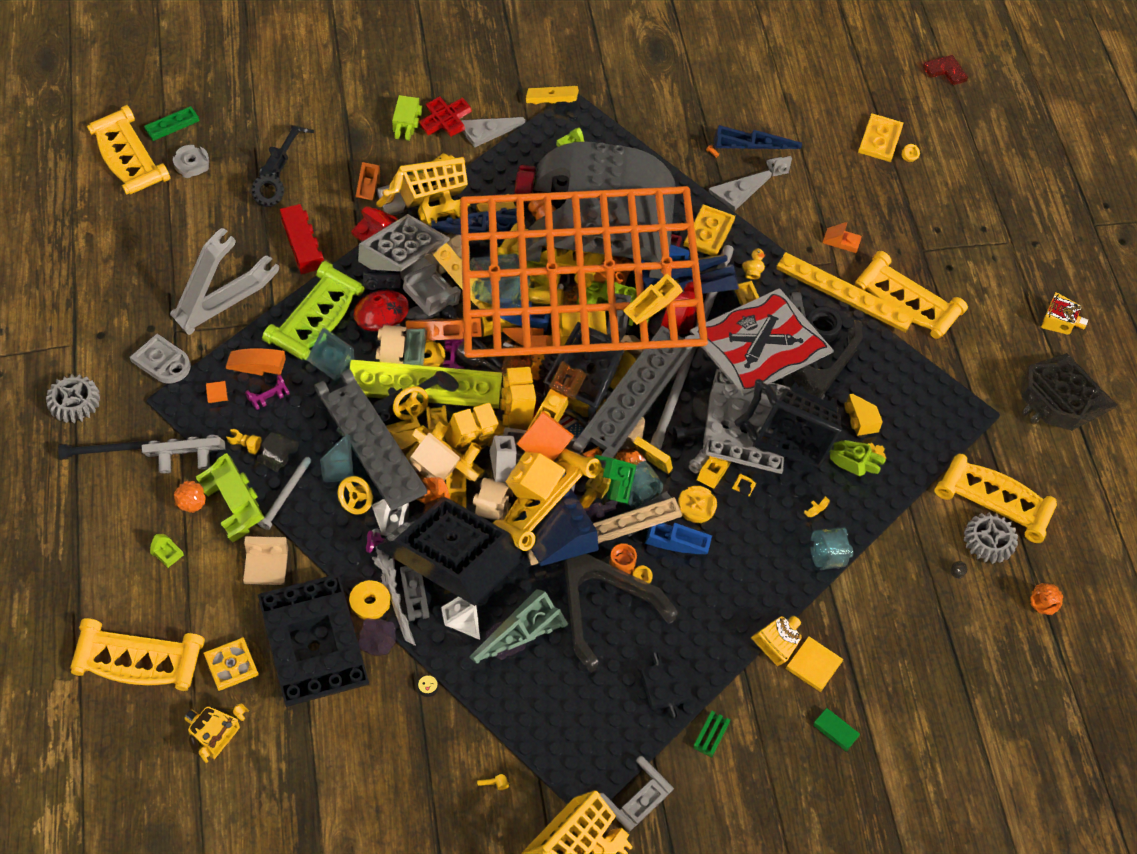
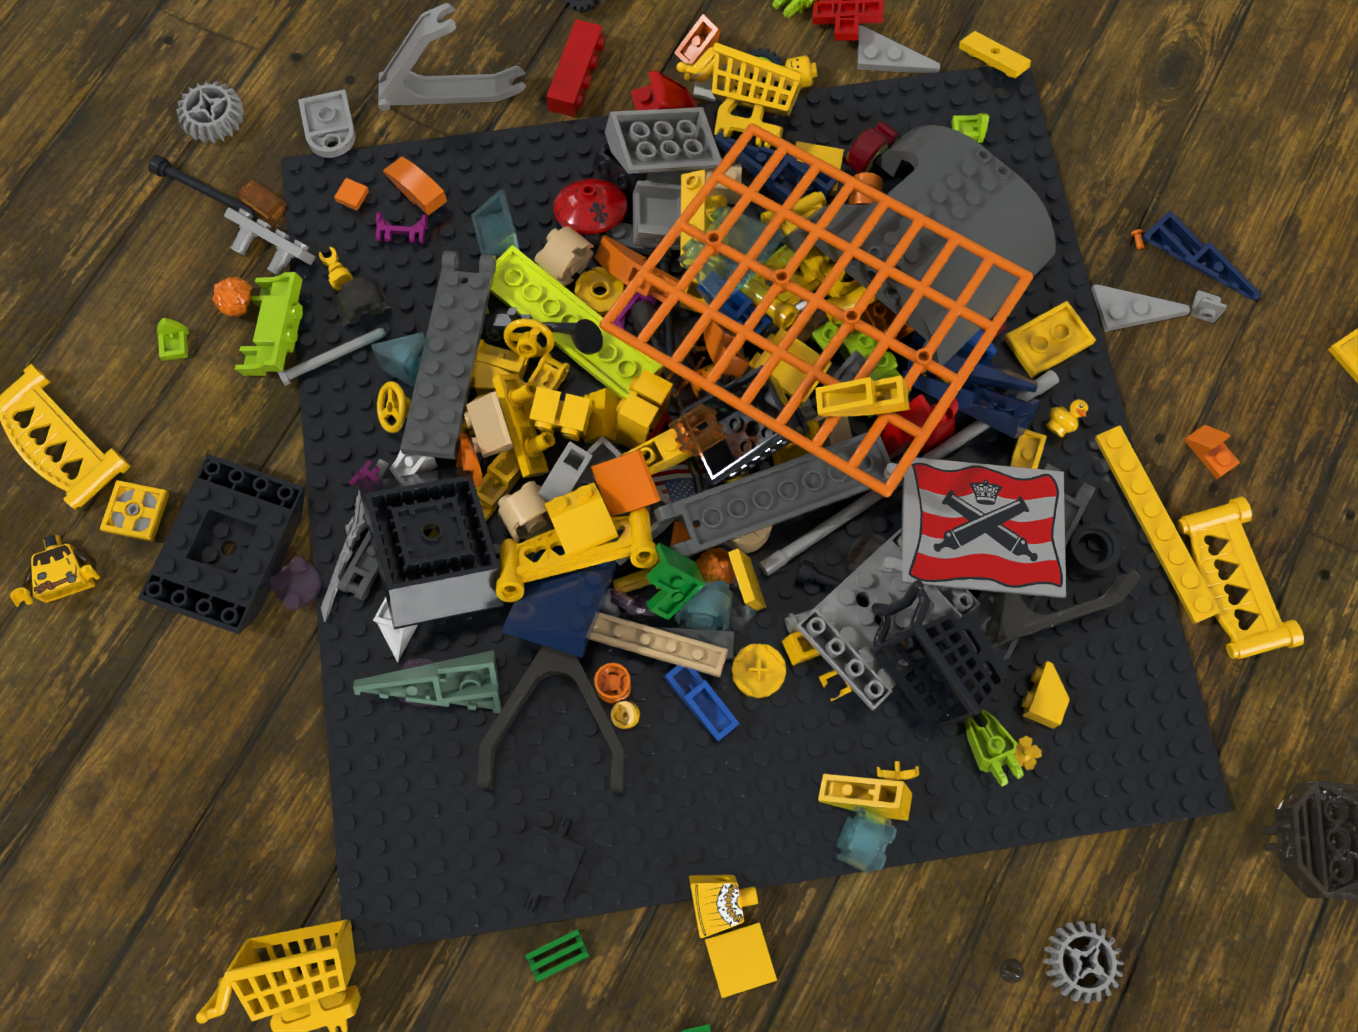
camera: 40 degrees right, 15 degrees up
tan bracket [243,536,288,585] -> none
lime piece [262,261,365,361] -> none
yellow tile [349,580,391,620] -> none
sand green tile [403,329,427,366] -> none
light yellow tile [417,675,438,697] -> none
yellow hand [477,774,509,790] -> none
light grey plate [599,756,674,832] -> none
yellow piece [935,454,1057,543] -> none
none -> clear orange tile [237,180,287,221]
none -> yellow slope [818,774,912,821]

